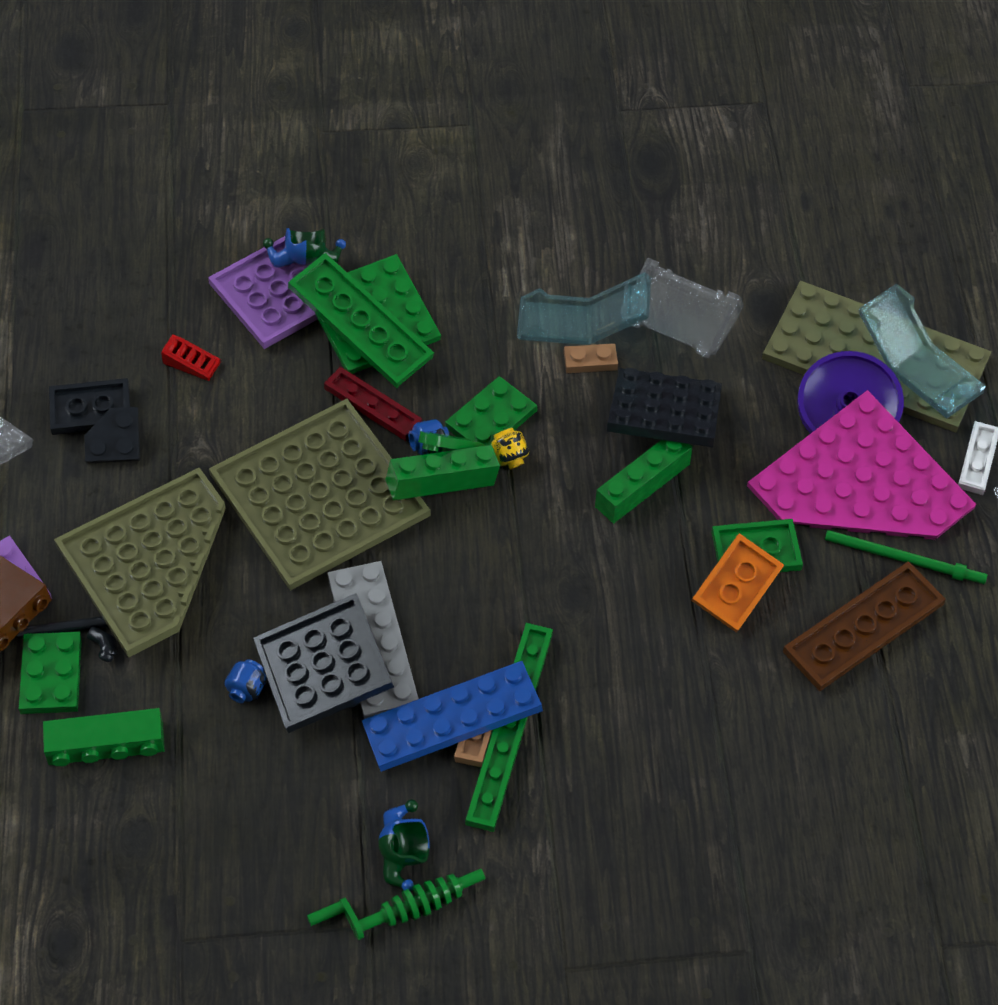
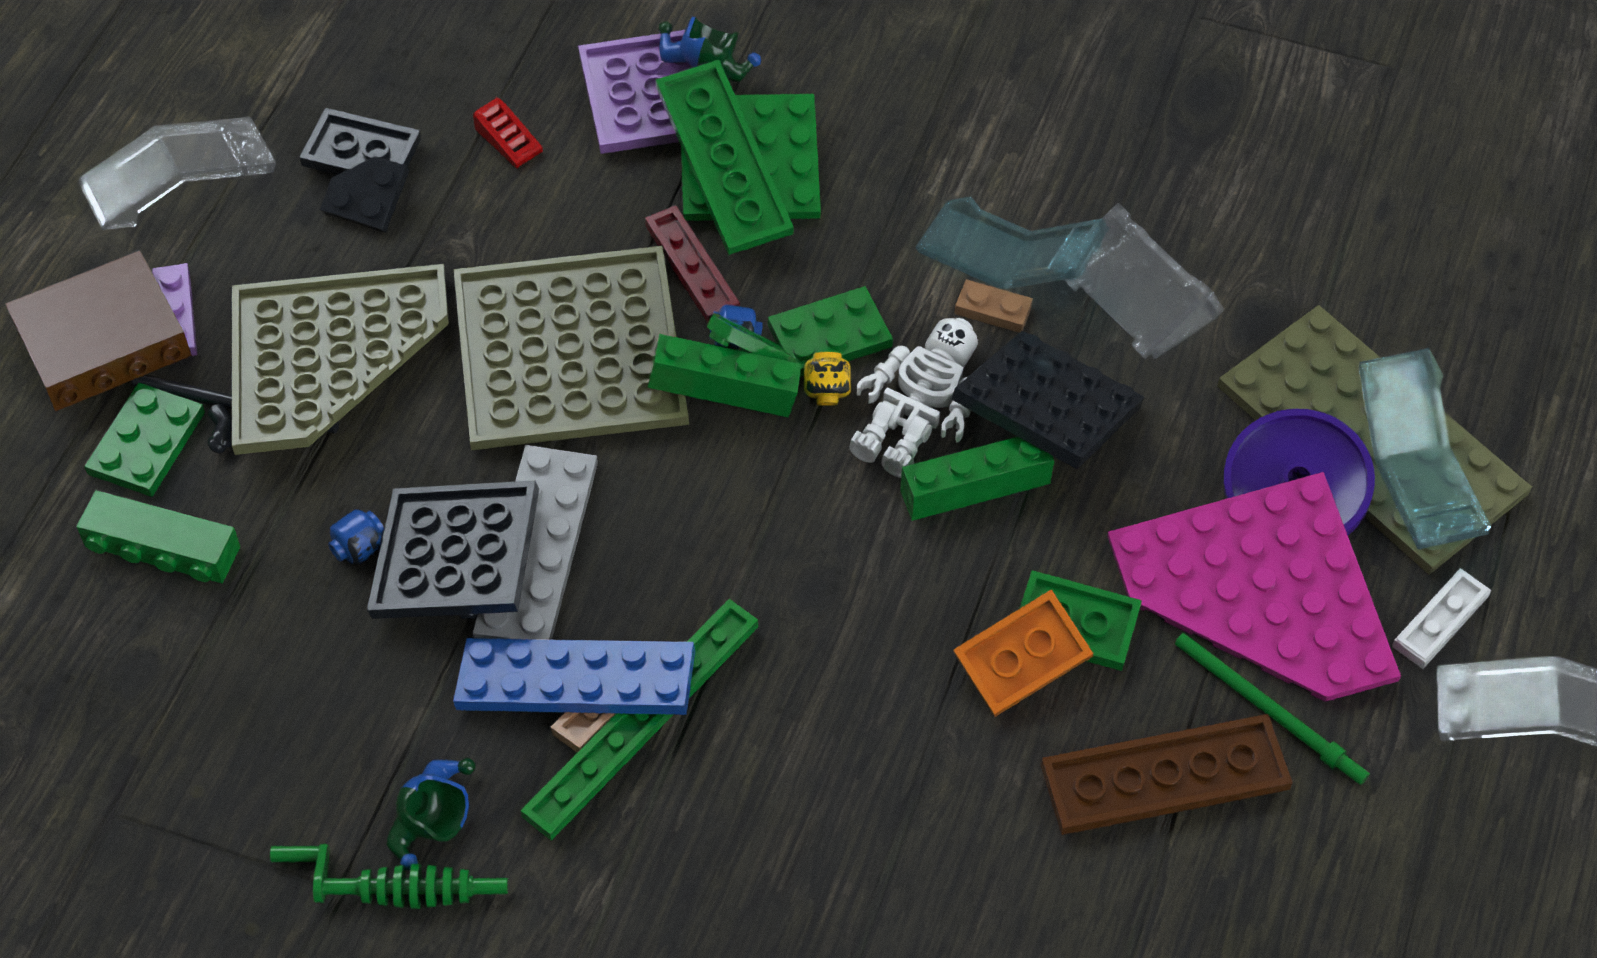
camera: 25 degrees right, 0 degrees up
none -> white piece [849,318,978,478]

